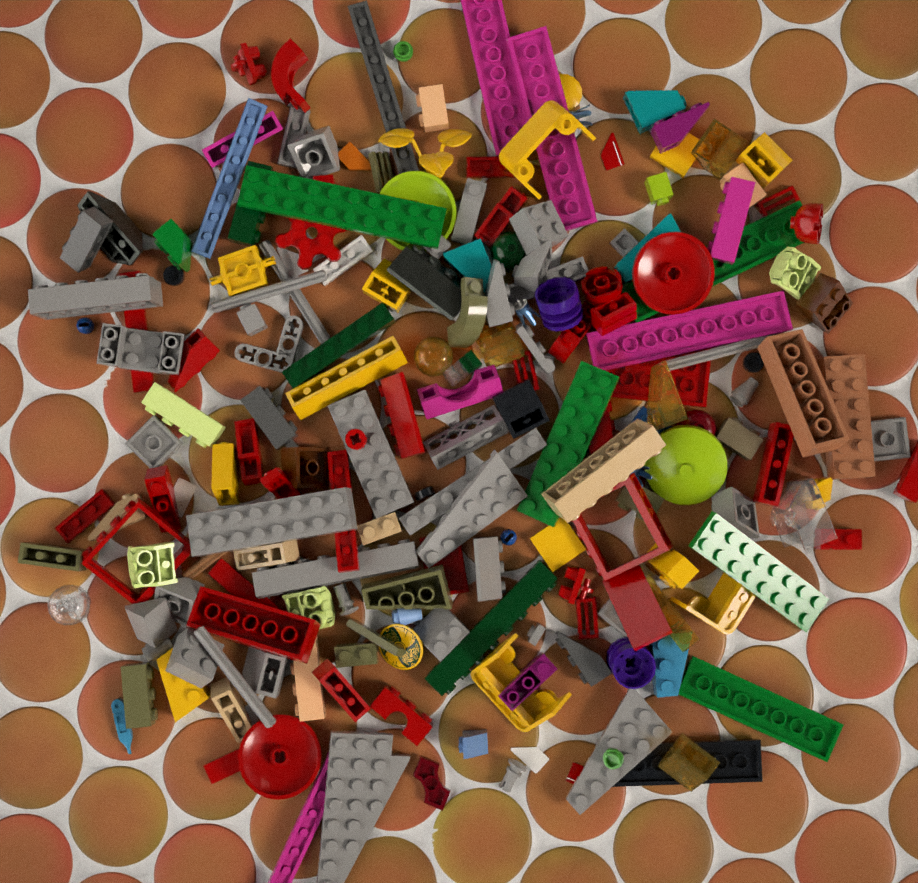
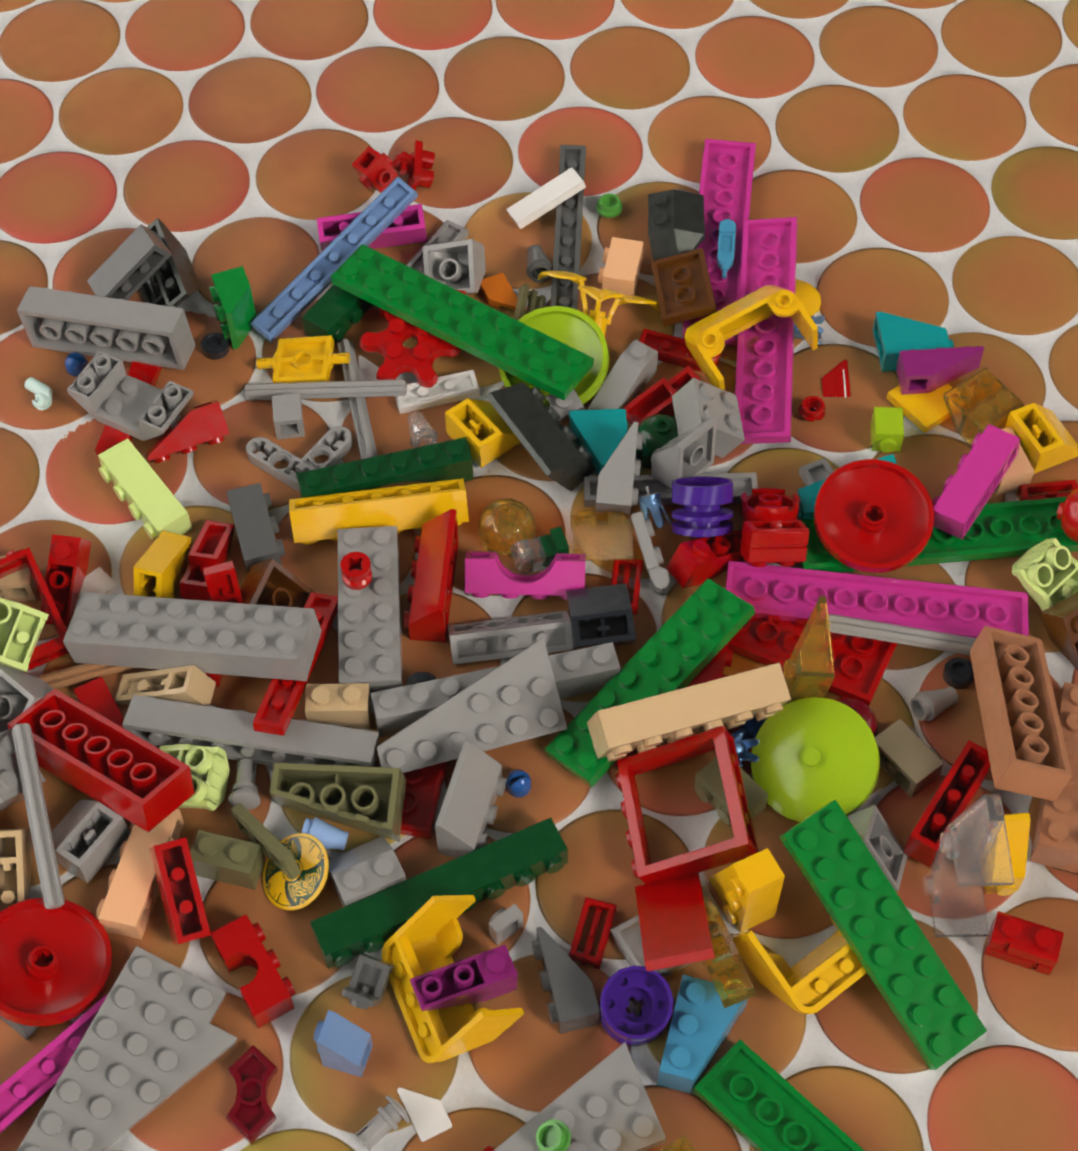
camera: 20 degrees right, 30 degrees down
light grey tile [125,415,184,468] -> none
red arch [271,38,310,113] -> none
olive arch [447,277,488,348] -> none
yellow tile [529,517,586,572] -> none
red hips [558,567,594,605] -> none
none -> light aqua arm [24,377,52,411]
none -> dark grey bracket [341,953,394,1010]
none -> red brick [352,146,398,193]
none -> clear cone [407,411,438,448]
none -> white tile [506,167,586,229]
none -> dark grey cone [526,245,553,282]
none -> pearl dark grey wedge [648,188,705,261]
none -> reddish brown plate [651,248,717,327]
none -> dark azure piece [717,219,736,279]
none -> red plate [798,396,826,422]

